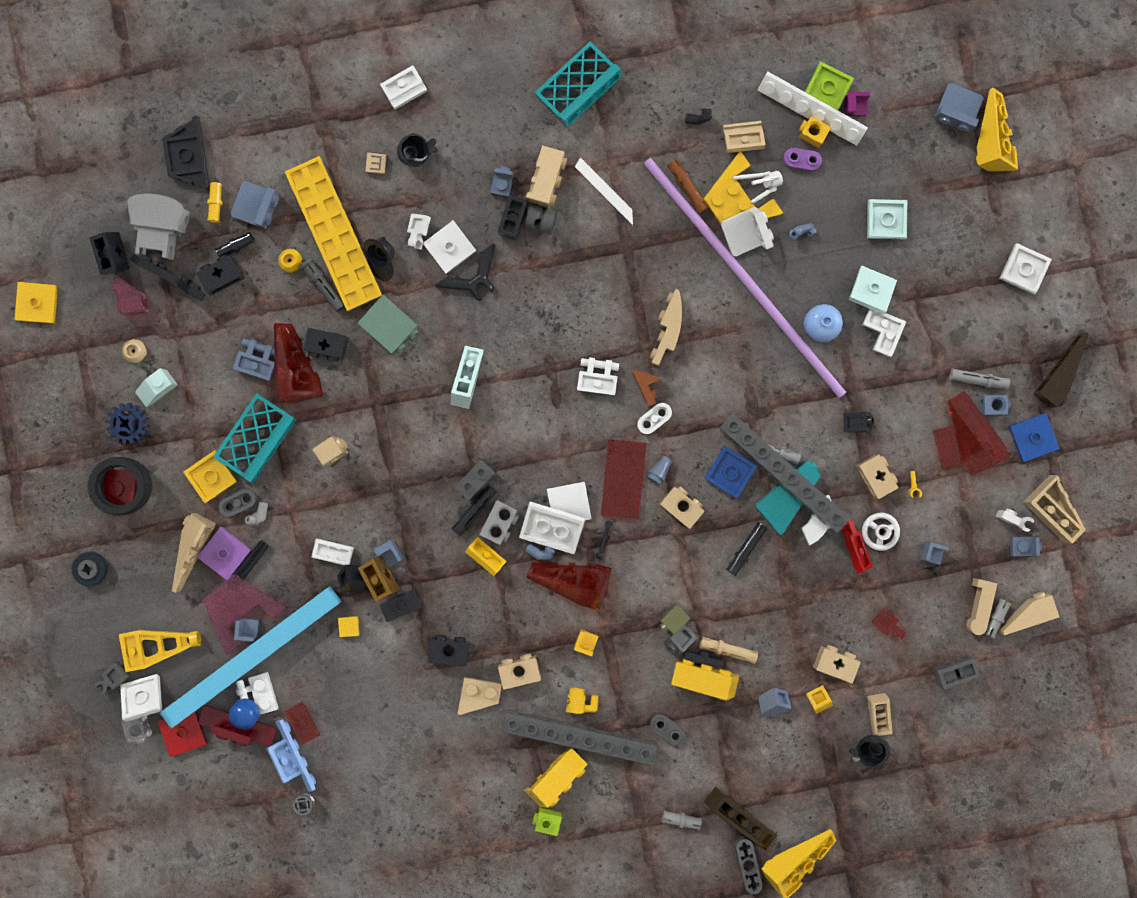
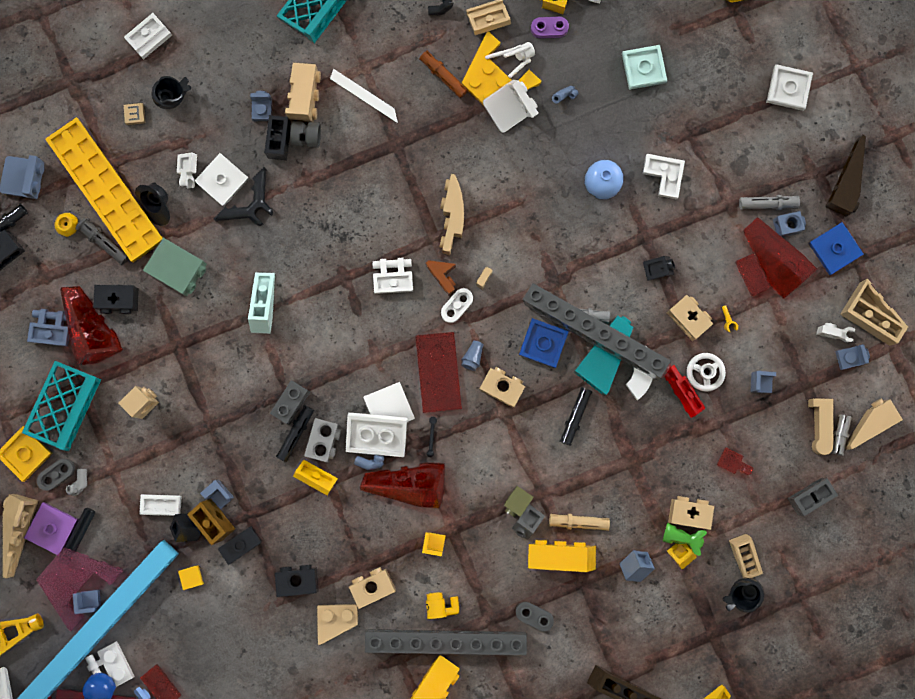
camera: 10 degrees left, 5 degrees down
lavender piece [644,158,846,398] -> none
black plate [683,650,724,668] -> none
light aqua plate [849,266,897,314] -> none
none -> tan tile [476,267,493,290]
none -> bright green animal [663,523,707,556]

